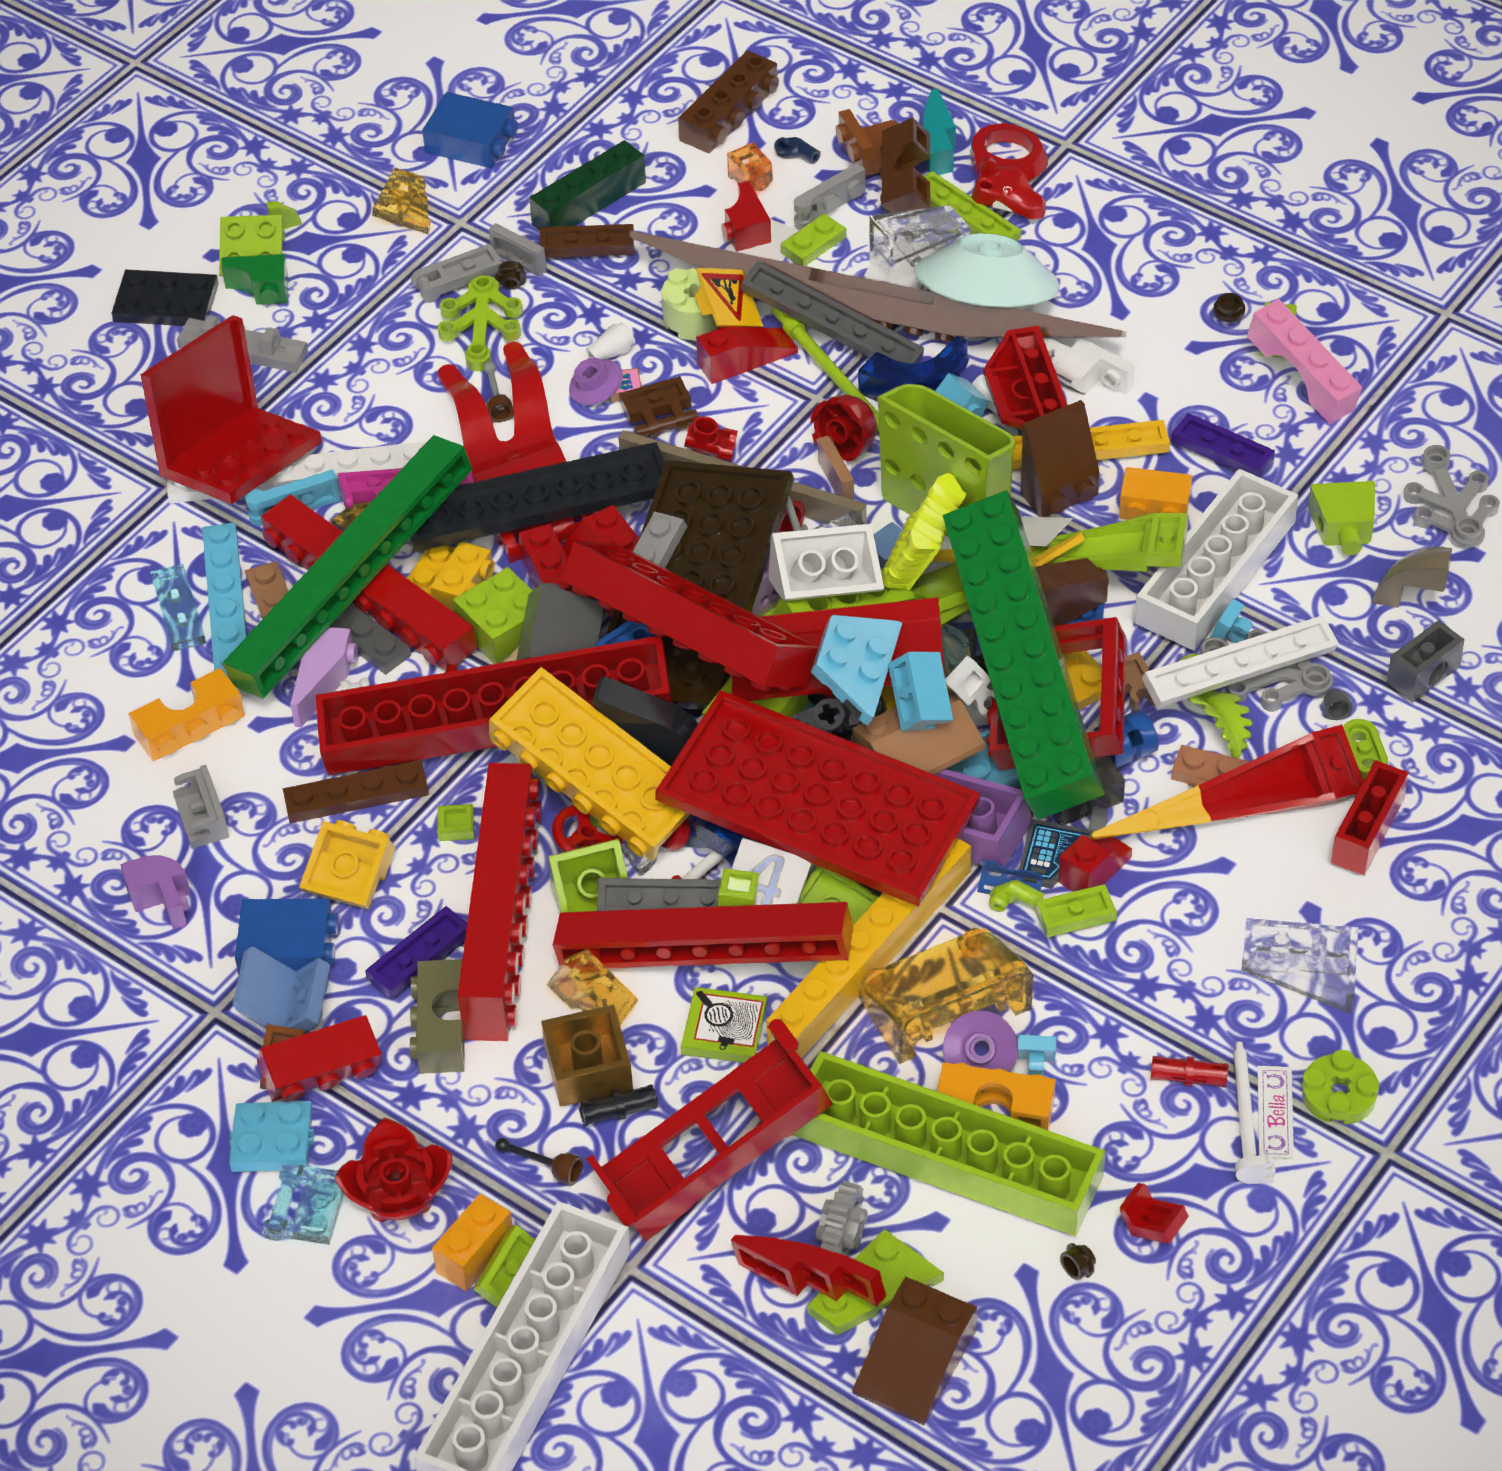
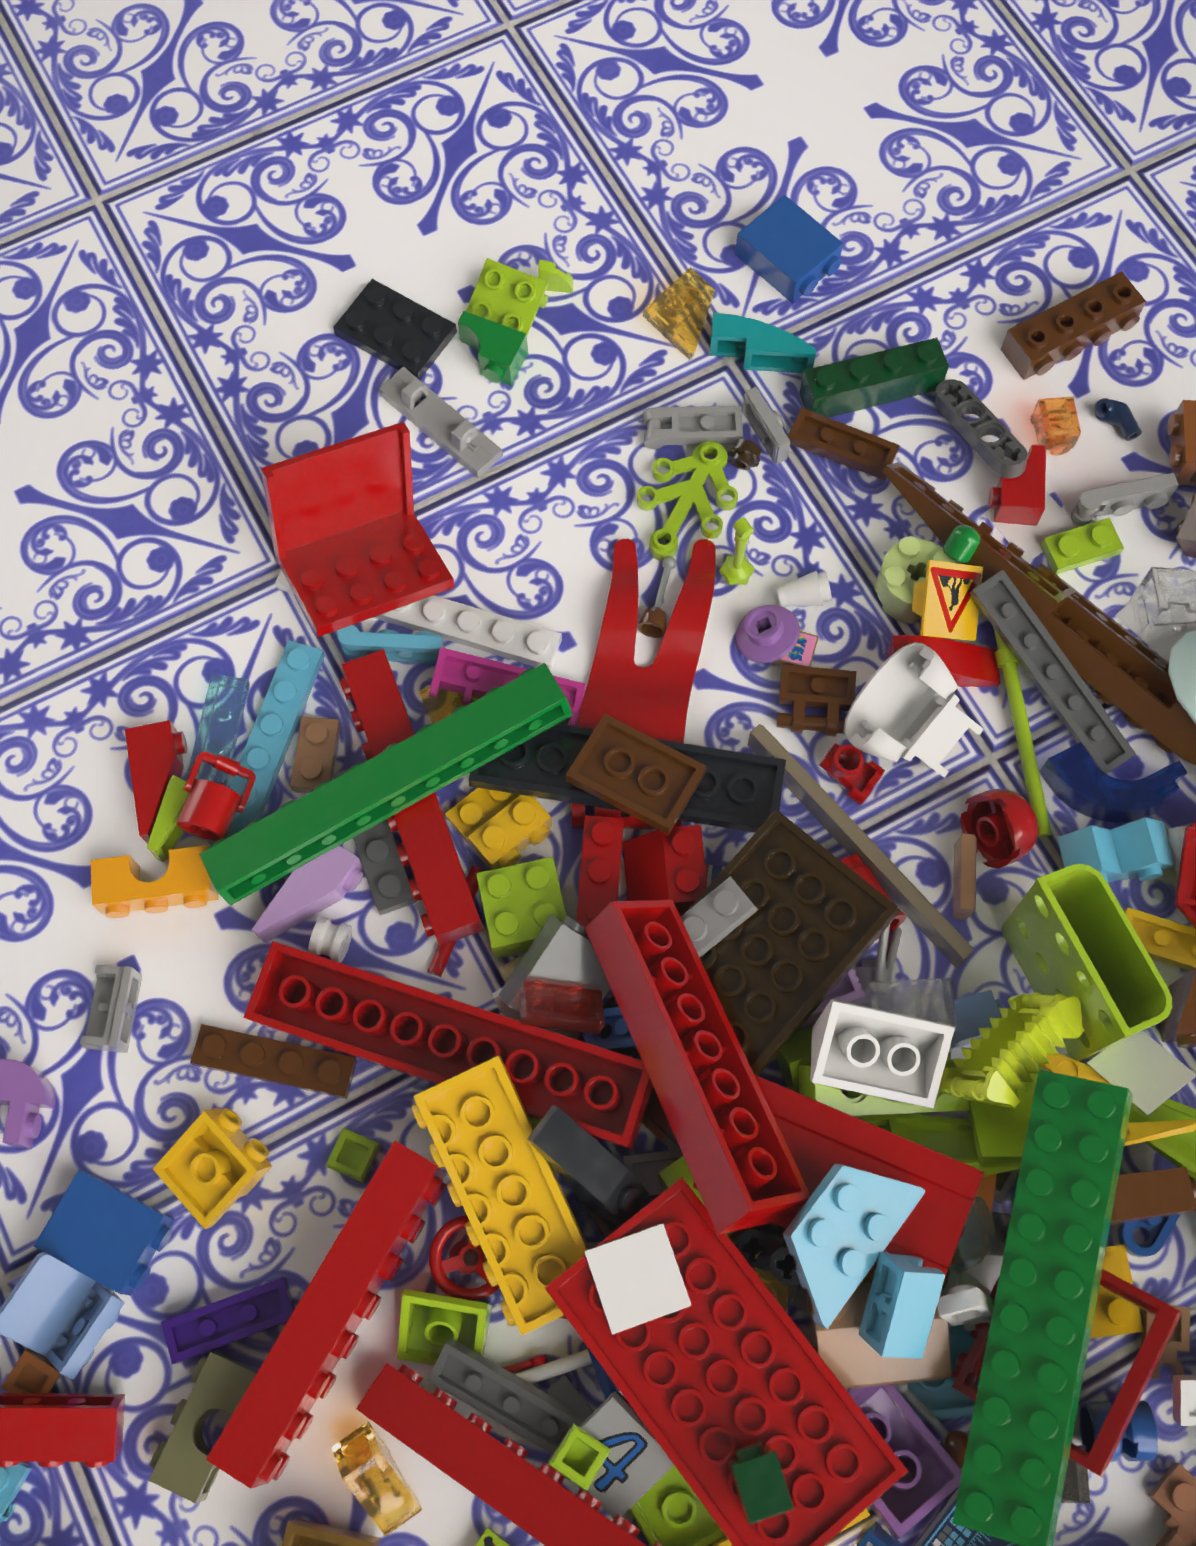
camera: 25 degrees right, 20 degrees up
none -> red slope [125,720,188,845]
none -> lime slope [147,775,189,862]
none -> red piece [177,752,256,842]
none -> clear red plate [519,980,605,1034]
none -> reddish brown plate [566,713,707,835]
none -> white sticker [585,1223,692,1335]
none -> teal slope [710,312,816,374]
none -> lime piece [719,517,755,585]
none -> dark green brick [727,1442,794,1524]
none -> white piece [844,642,984,778]
none -> dark grey beam [935,379,1027,478]
none -> green piece [943,525,980,563]

